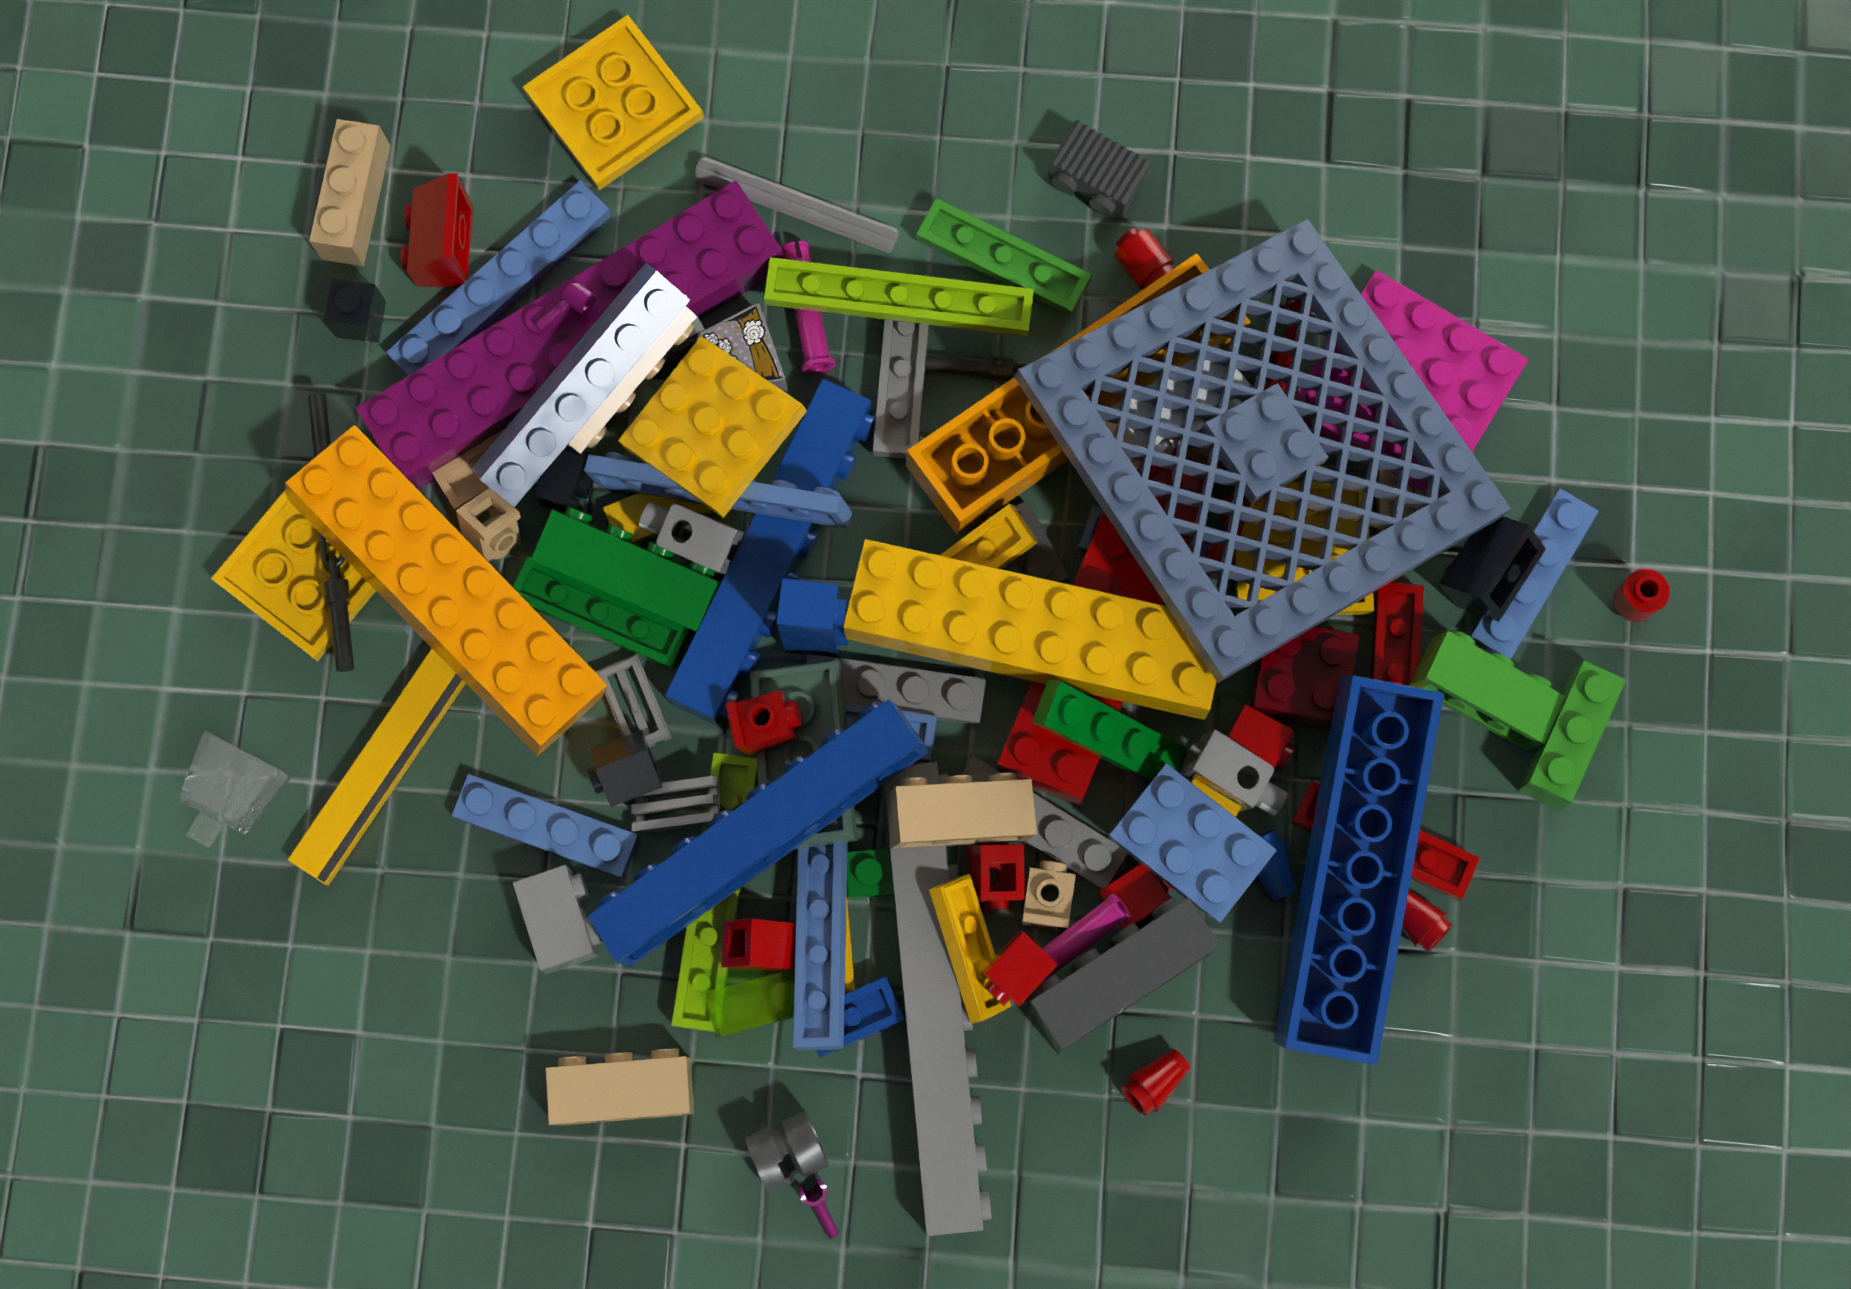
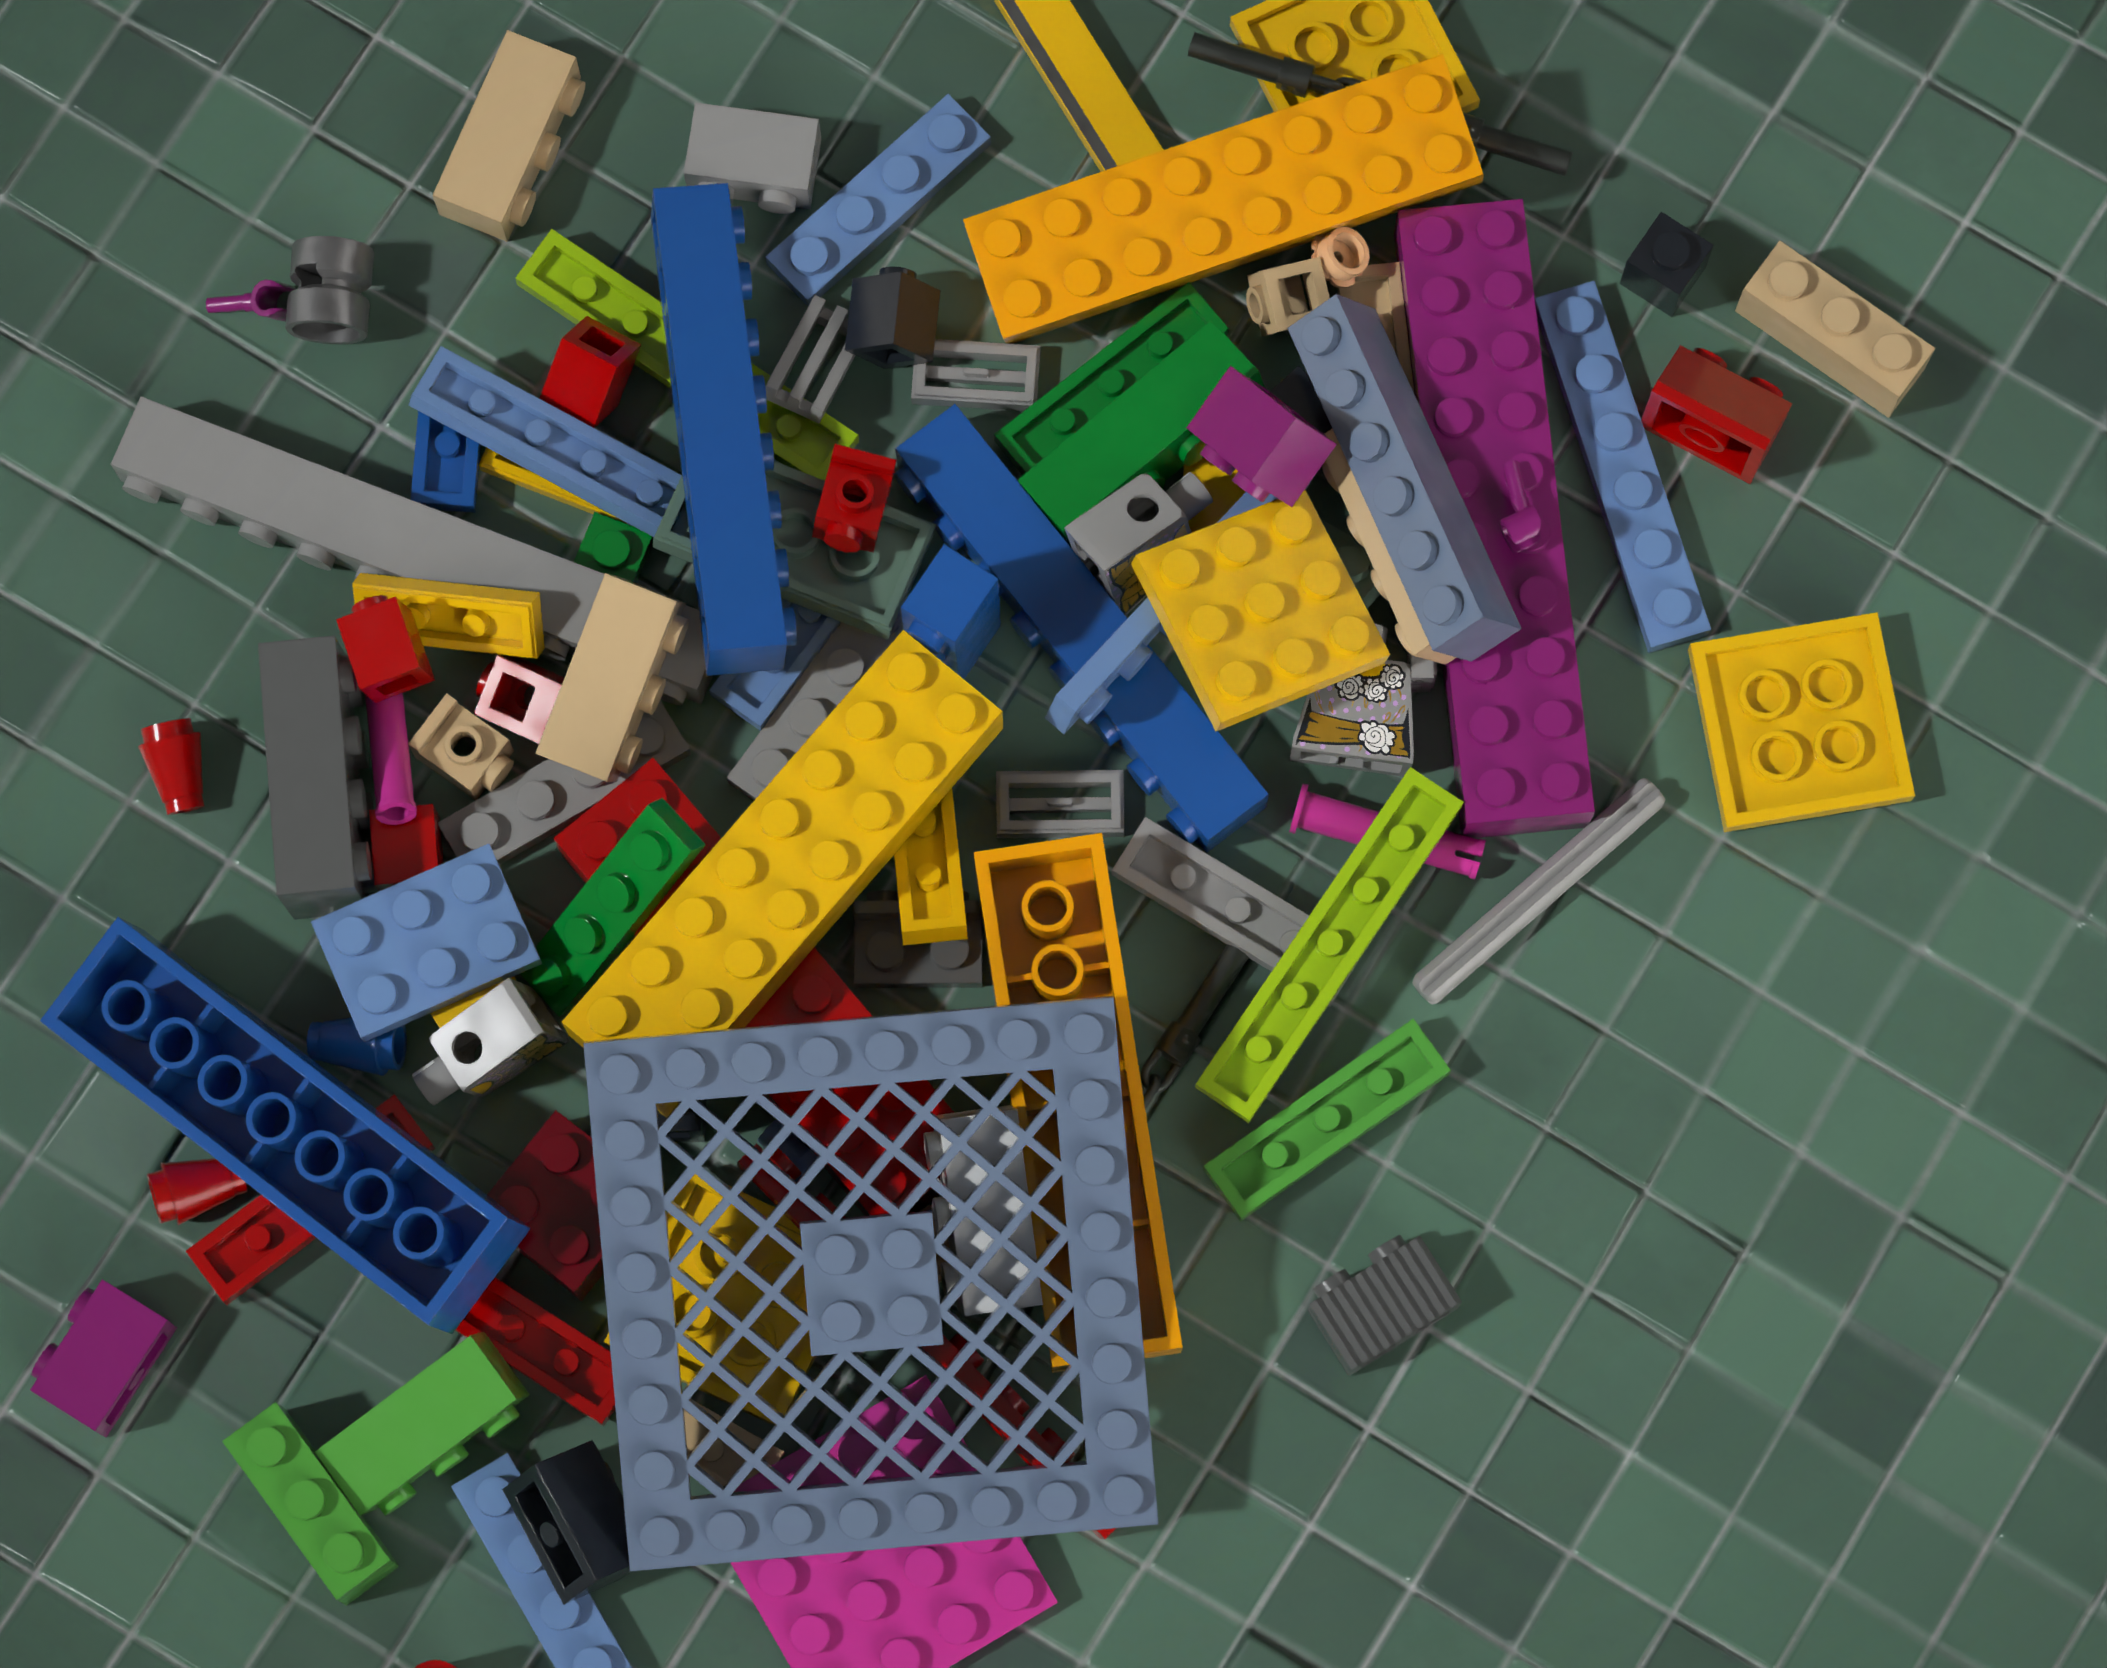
camera: 115 degrees right, 0 degrees up
clear neon green plate [705,968,795,1037] -> none
red brick [1114,228,1174,289] -> none
red brick [1228,704,1296,770] -> none
none -> magenta brick [30,1279,177,1438]
none -> light grey tile [996,770,1124,838]
none -> magenta brick [1186,365,1337,507]
none -> light nougat plate [1311,227,1370,288]

